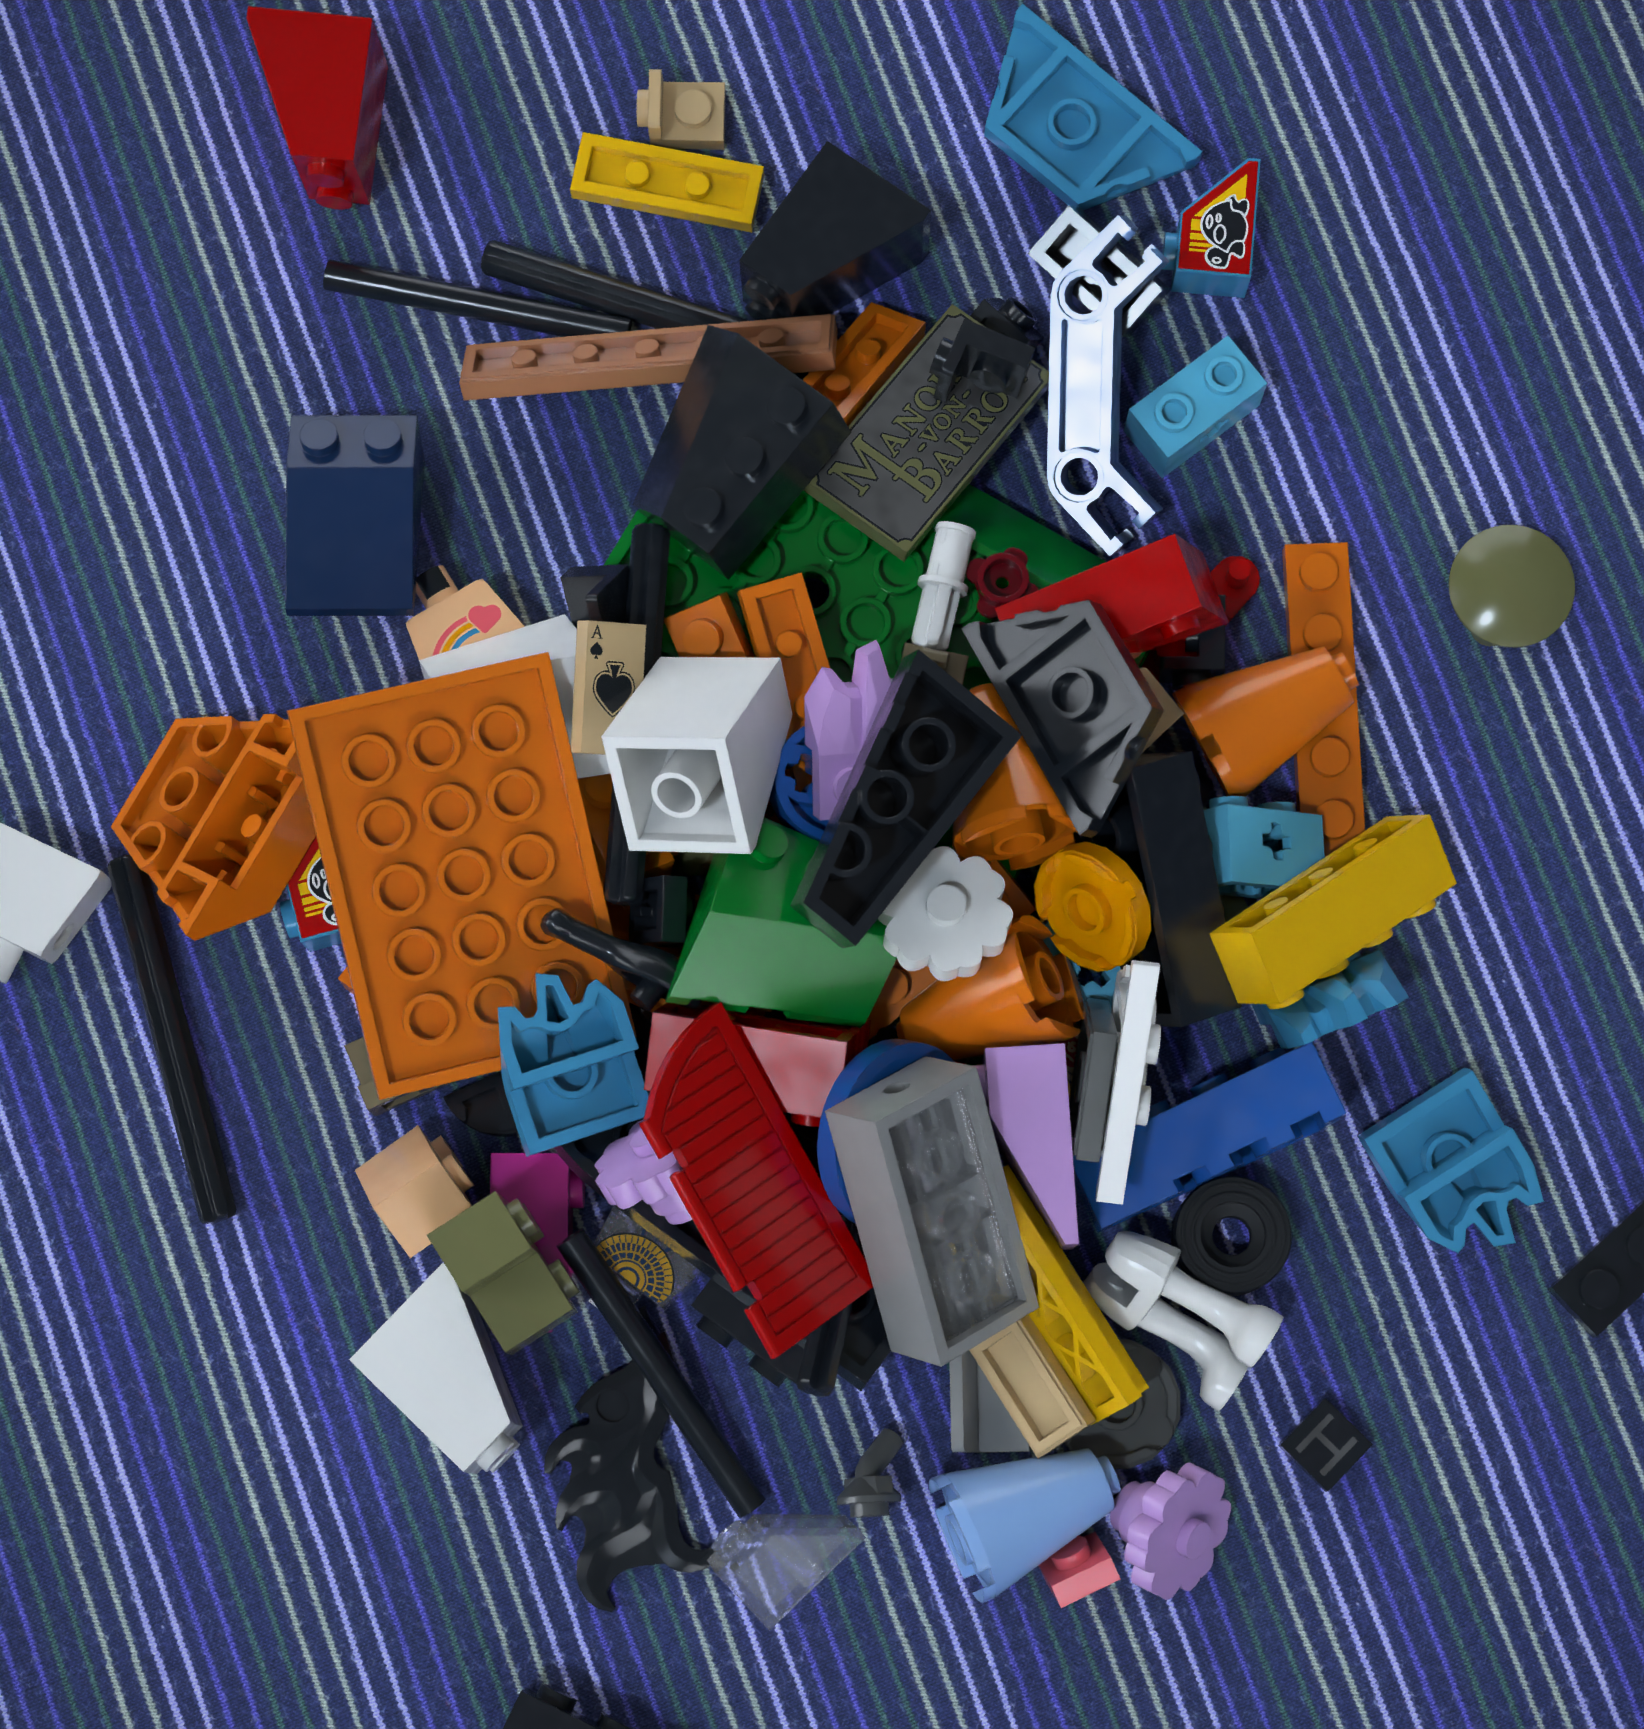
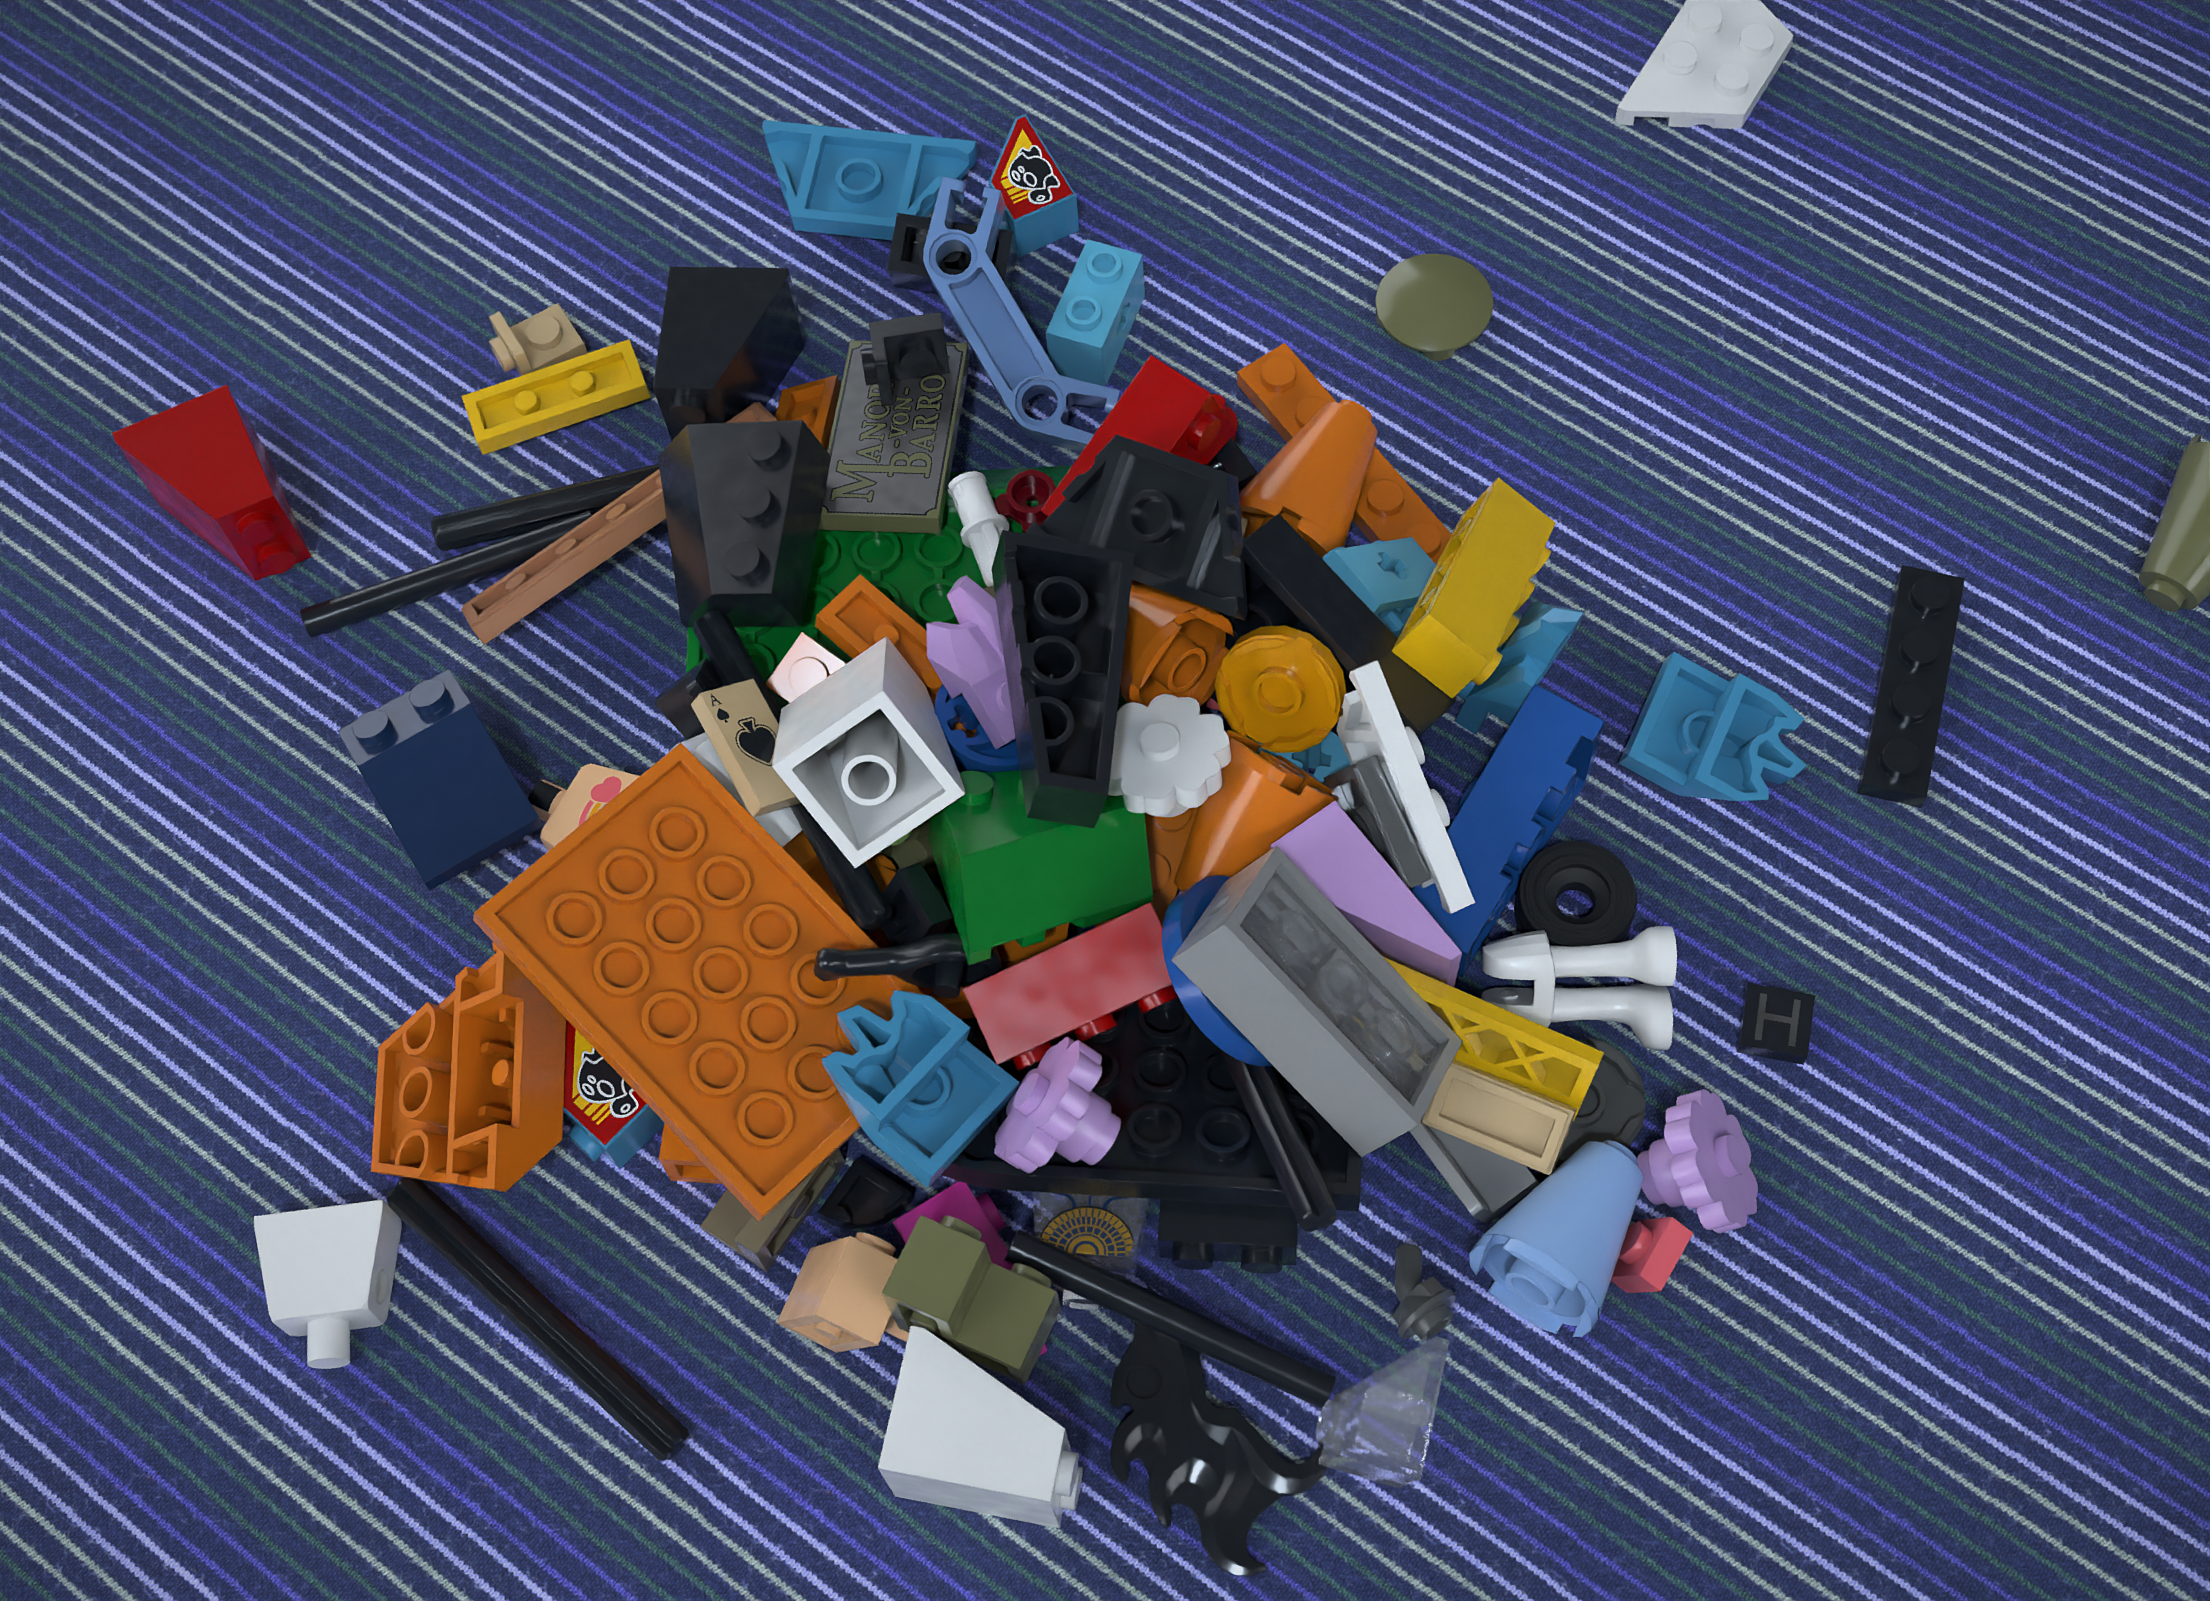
camera: 30 degrees left, 15 degrees down
red piece [639,1002,873,1359] -> none

